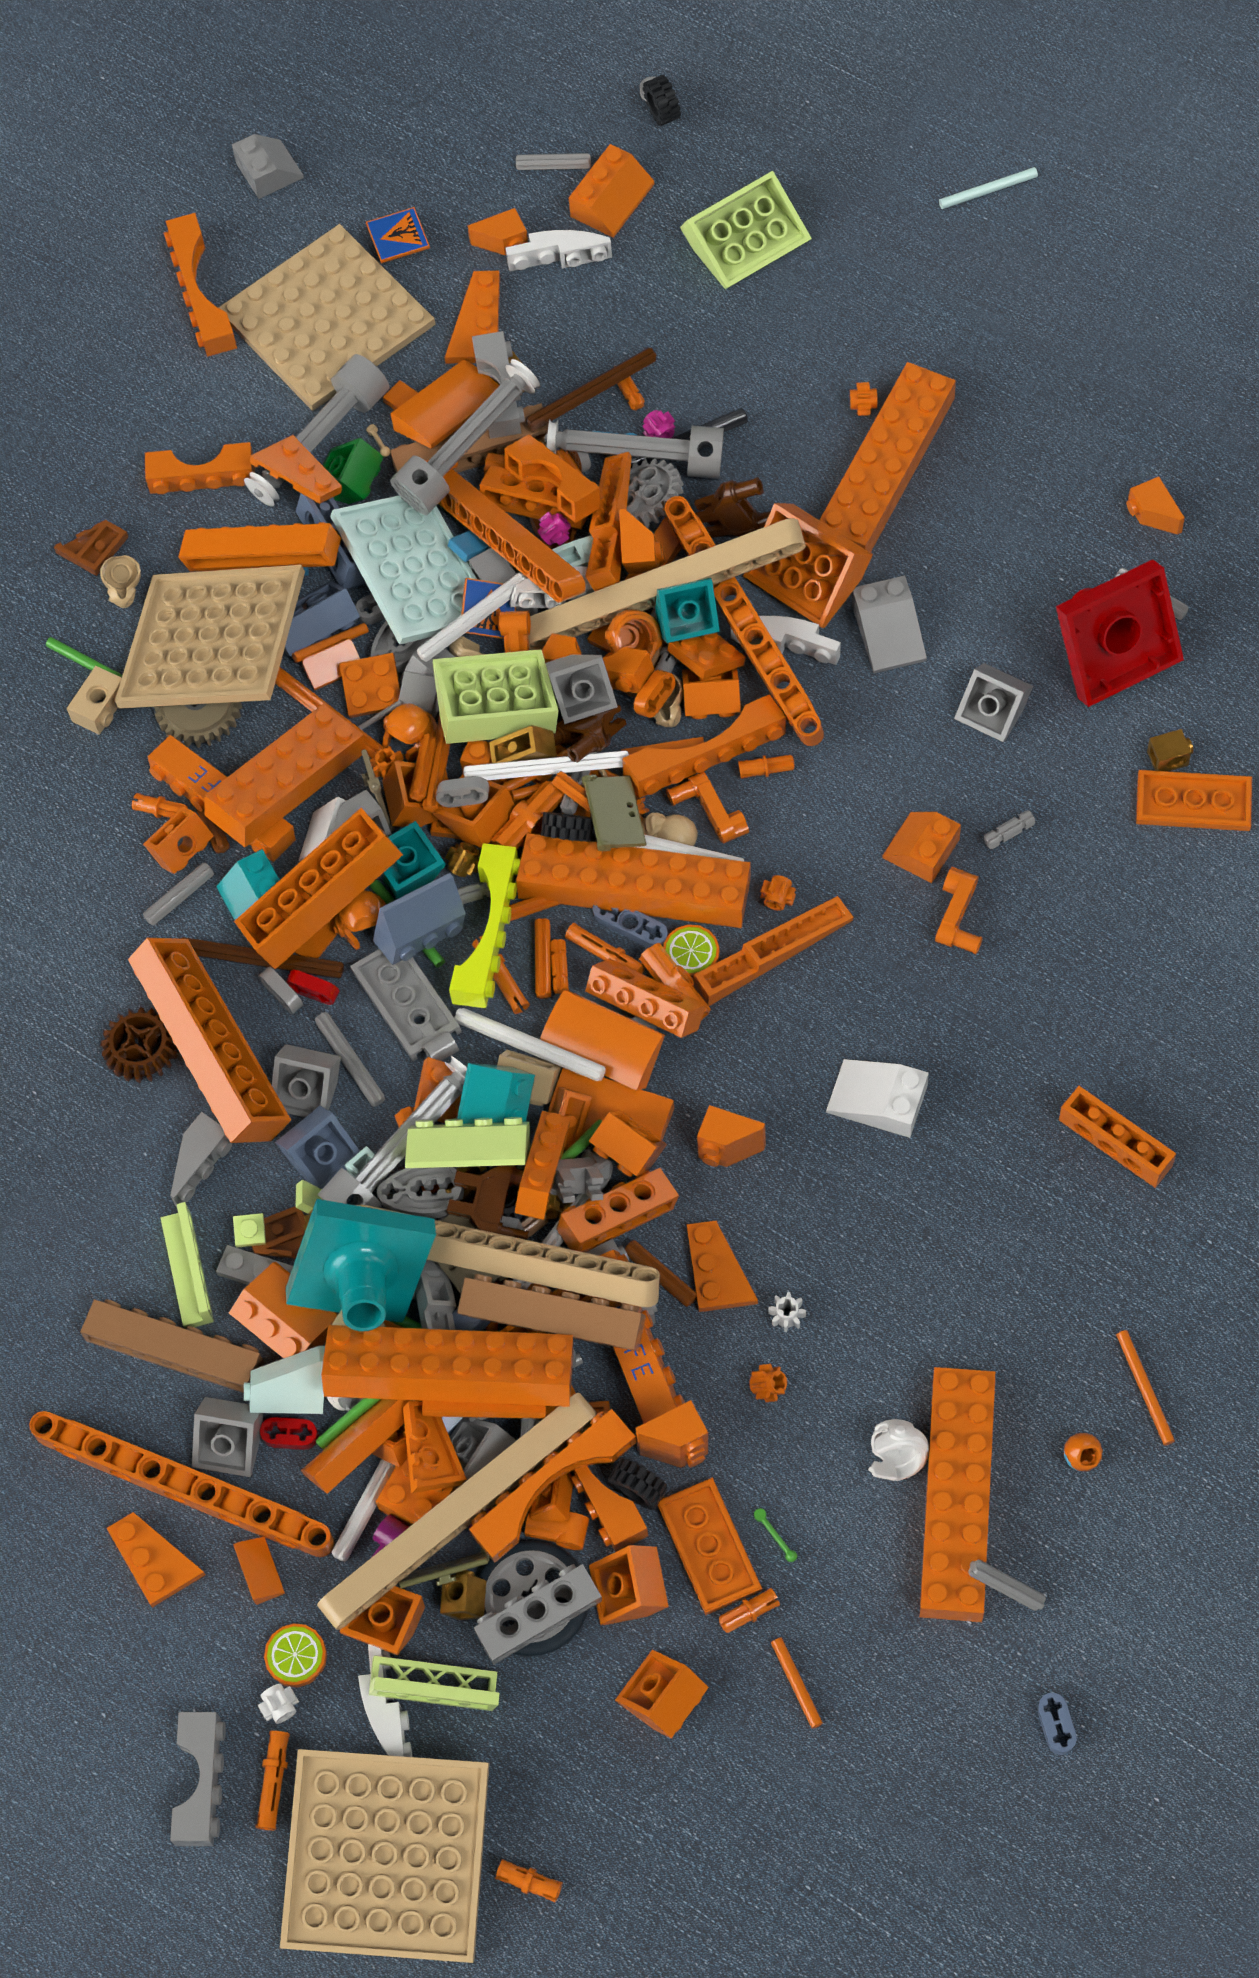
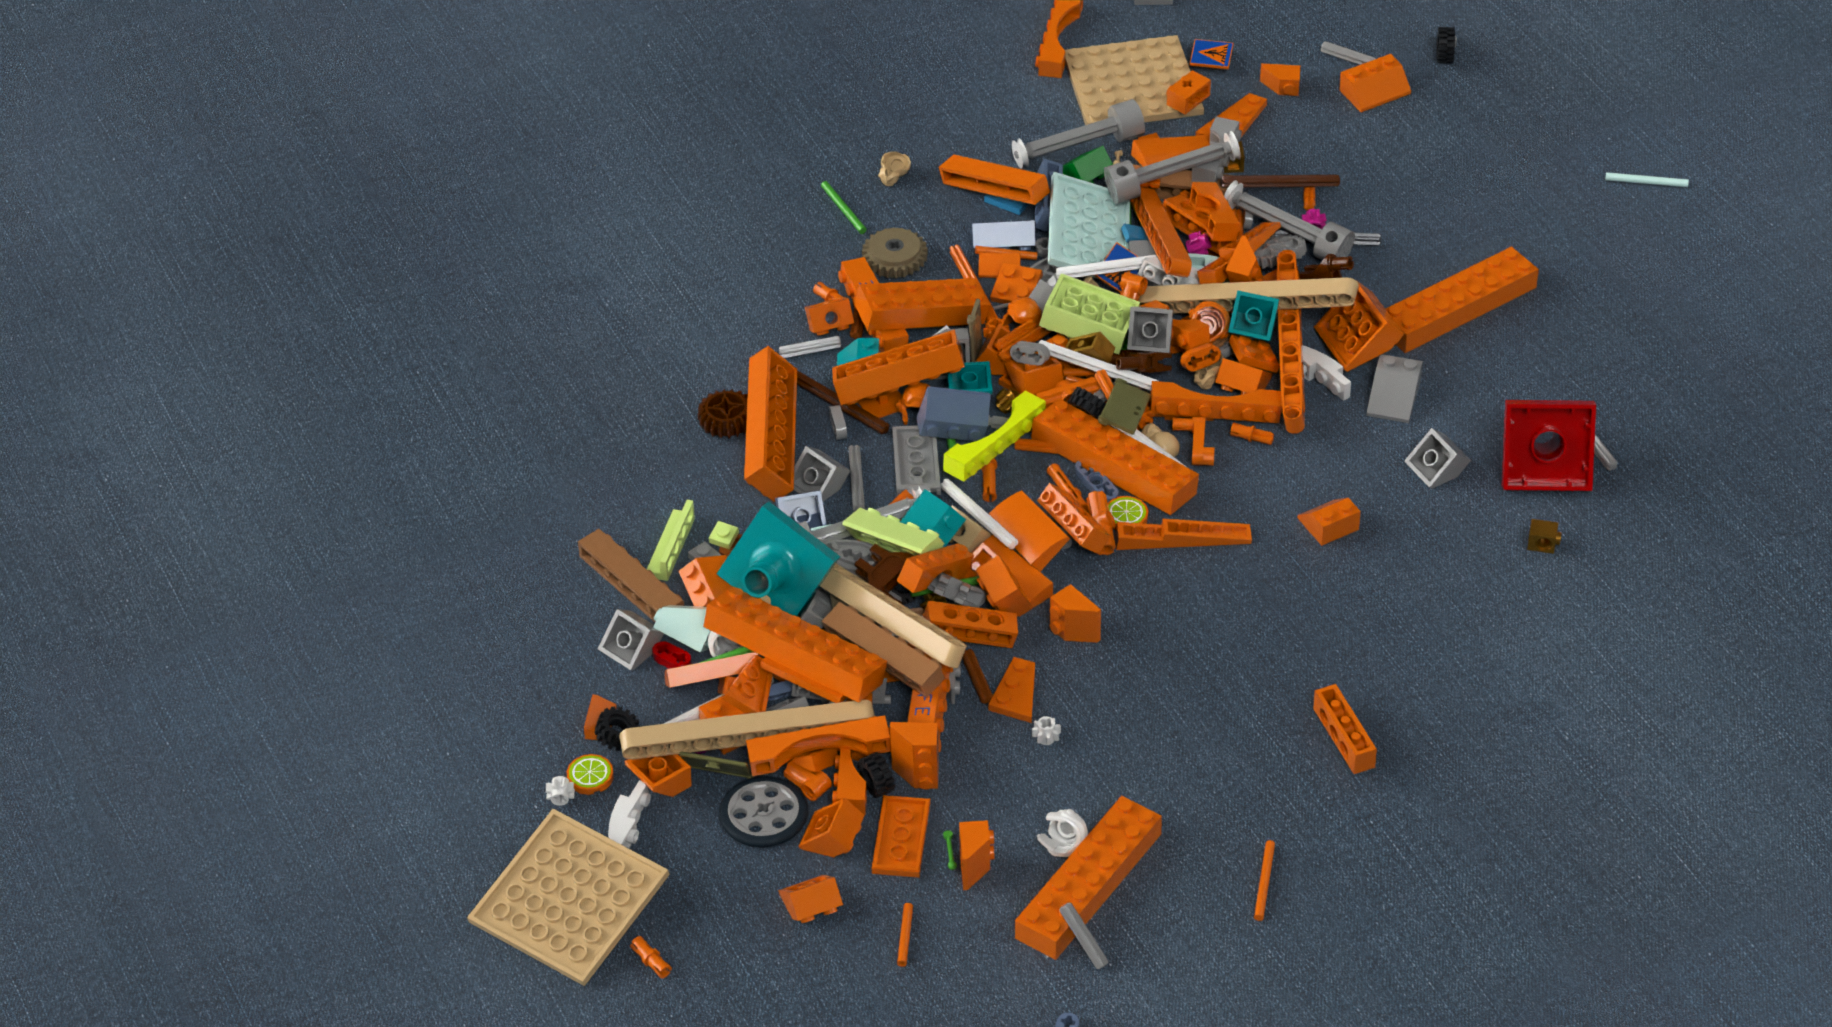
camera: 25 degrees right, 20 degrees down
orange beam [29,1411,335,1557] -> none
dark orange wing [54,520,128,576] -> none
tan brick [67,666,122,735] -> none
orange wing [107,1512,206,1608] -> none
tan plate [115,565,305,708] -> none
orange arch [145,442,255,494] -> none
light grey slope [170,1112,232,1207] -> none
light grey arch [170,1712,226,1846] -> none
orange wing [249,435,342,504] -> none
orange pin [255,1731,290,1831] -> none
red beam [285,970,340,1005] -> none
yellowish green fence [369,1656,499,1711] -> none
pearl gold brick [440,1570,486,1620] -> none
light grey brick [474,1564,602,1665] -> none
white slope [505,230,612,271] -> none
orange axle [535,918,551,999] -> none
orange axle [550,939,569,994] -> none
yellowish green slope [680,171,812,289] -> none
orange axle [719,1588,780,1633] -> none
orange gear [749,1364,787,1402] -> none
orange gear [760,875,796,911] -> none
white slope [826,1059,929,1138] -> none
orange gear [850,382,877,416] -> none
orange beam [935,867,983,955] -> none
light grey axle [983,810,1035,849] -> none
orange piece [1063,1433,1103,1471] -> none
orange slope [1126,477,1185,534] -> none
orange tile [1136,770,1252,831] -> none
none -> black tyre [595,706,640,751]
none -> orange slope [959,820,995,890]
none -> orange brick [1166,70,1211,115]

